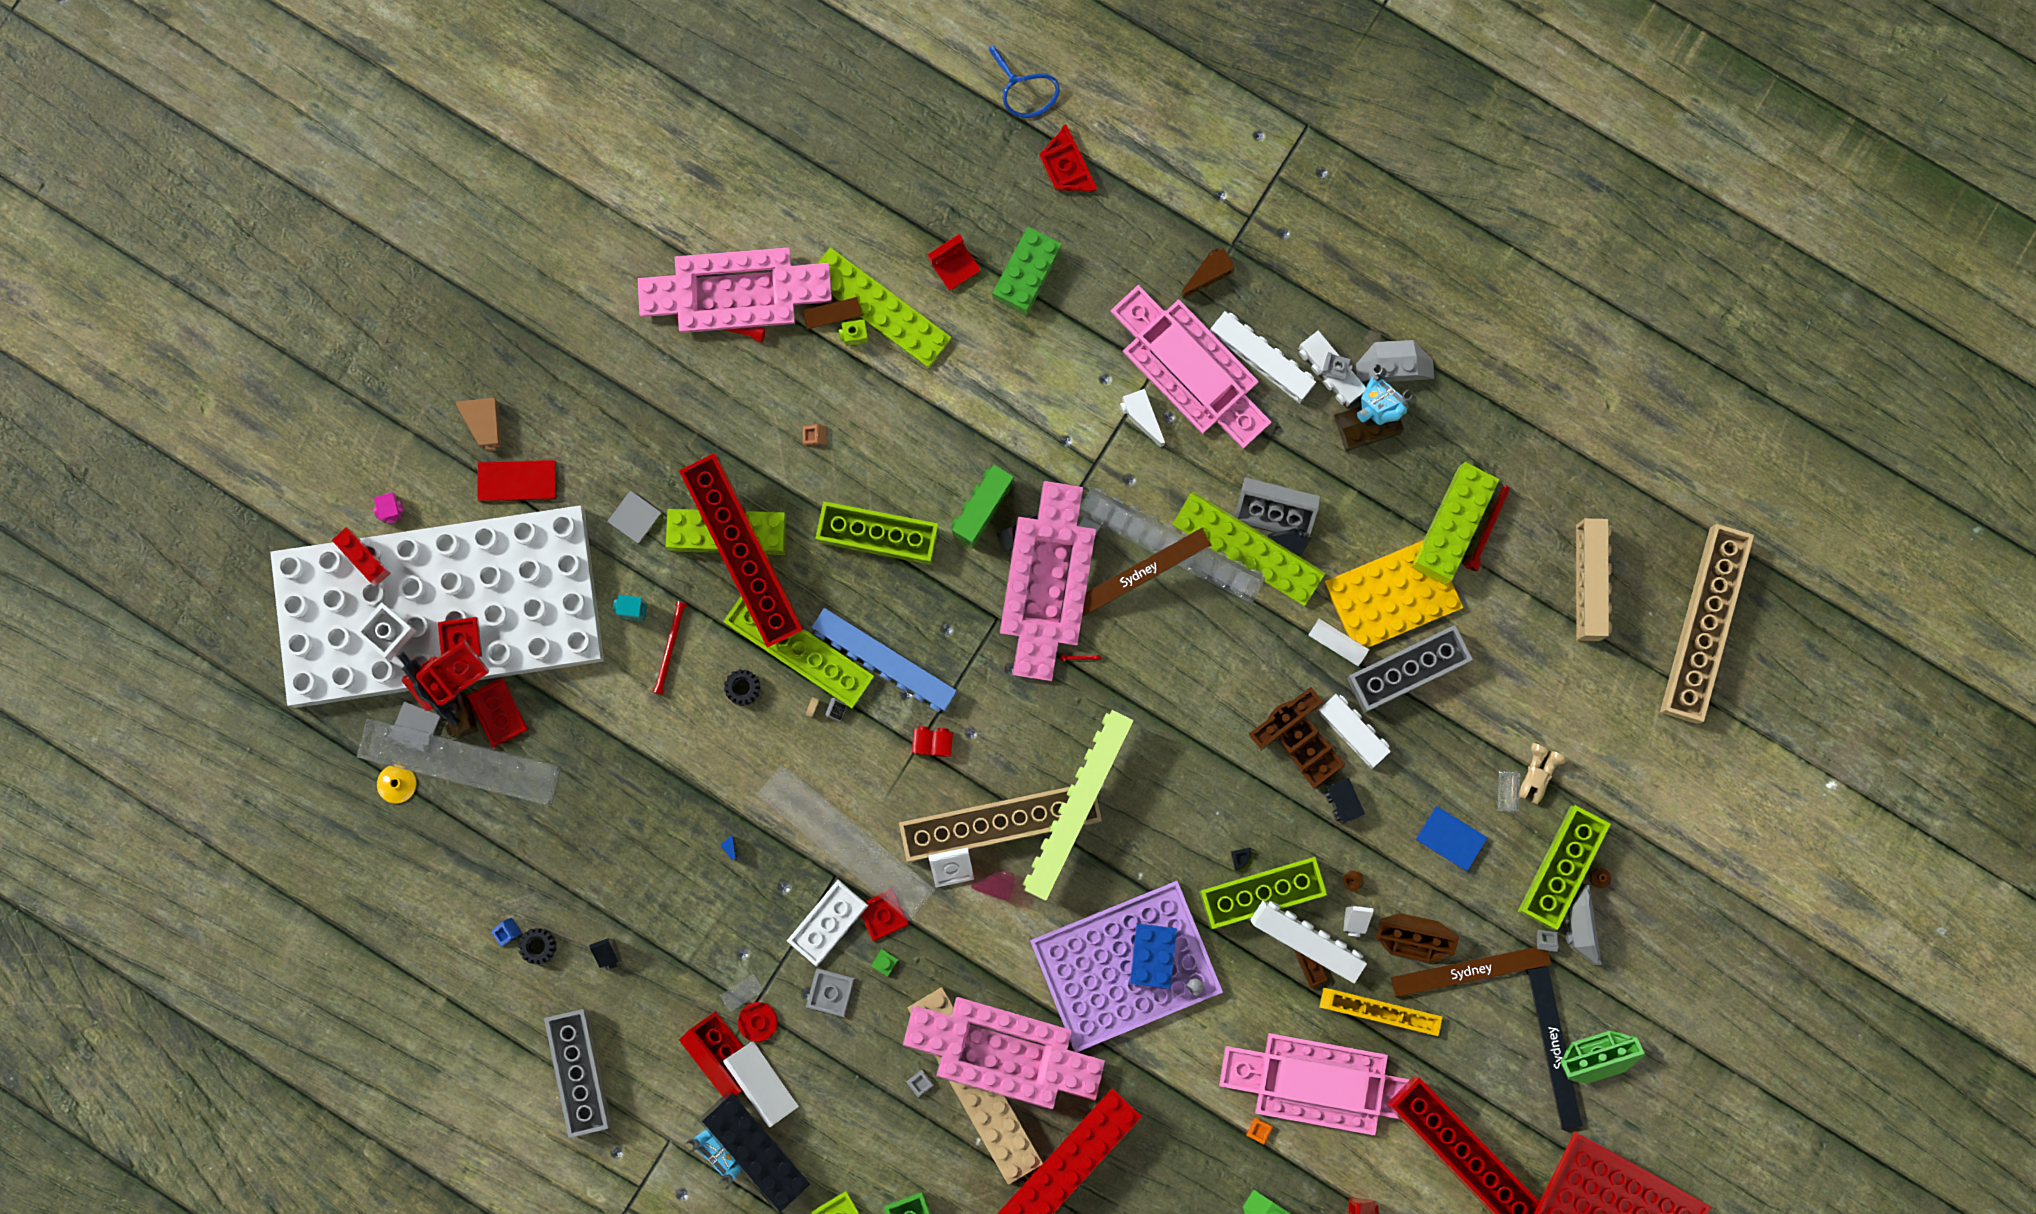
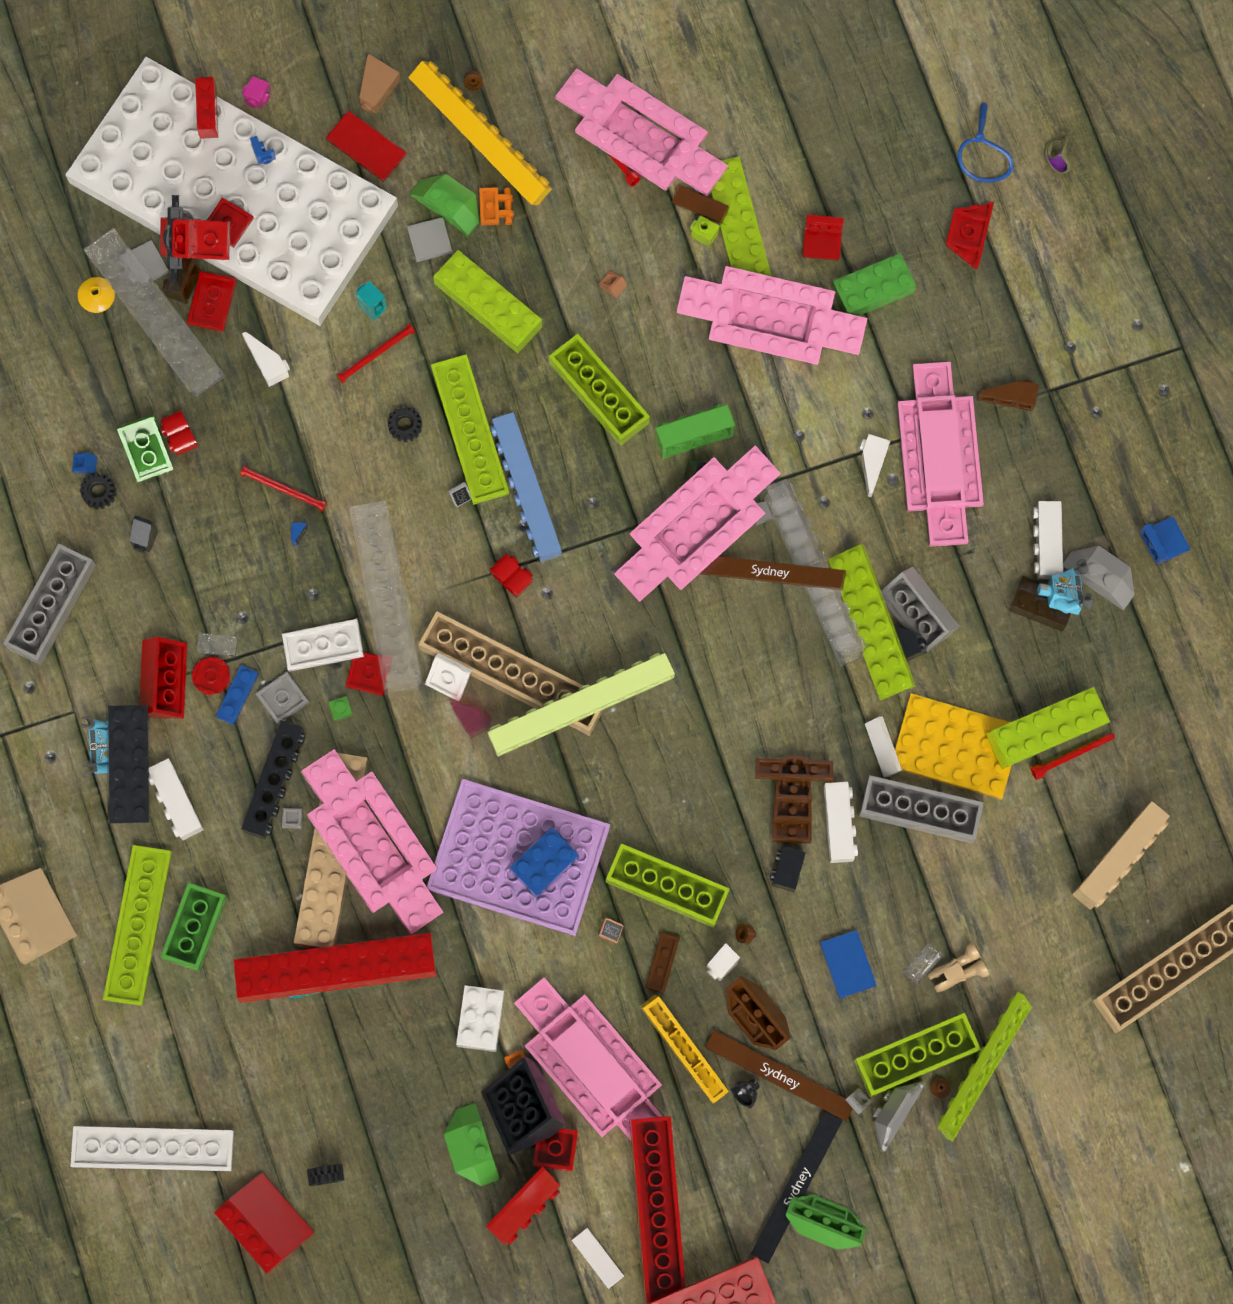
camera: 35 degrees right, 5 degrees down
white brick [355,602,416,661] -> none
red brick [679,453,805,648] -> none
white tile [723,1041,799,1128] -> none
tan tile [805,697,819,717] -> none
red hinge [1060,654,1101,662] -> none
light grey hinge [1186,979,1203,996] -> none
white brick [1210,311,1316,404] -> none
black tile [1231,847,1251,871] -> none
white brick [1251,900,1367,983] -> none
light grey brick [1321,352,1353,381] -> none
none -> bright green slope [117,413,173,482]
none -> white brick [149,758,204,840]
none -> red brick [160,411,198,456]
none -> blue plate [216,665,259,726]
none -> red bar [240,465,327,512]
none -> black brick [241,720,306,839]
none -> white slope [242,332,290,387]
none -> blue bracket [250,136,276,165]
none -> yellow brick [408,61,552,205]
none -> bright green wedge [409,174,479,236]
none -> white brick [456,986,505,1052]
none -> reddish brown tile [464,71,482,90]
none -> orange plate [479,187,514,226]
none -> black slope [481,1057,566,1155]
none -> red brick [533,1129,578,1172]
none -> slope [599,918,624,944]
none -> bright pink piece [676,266,868,365]
none -> black piece [731,1079,760,1109]
none -> lime plate [938,992,1032,1142]
none -> olive piece [1044,135,1073,174]
none -> blue bracket [1139,517,1190,565]

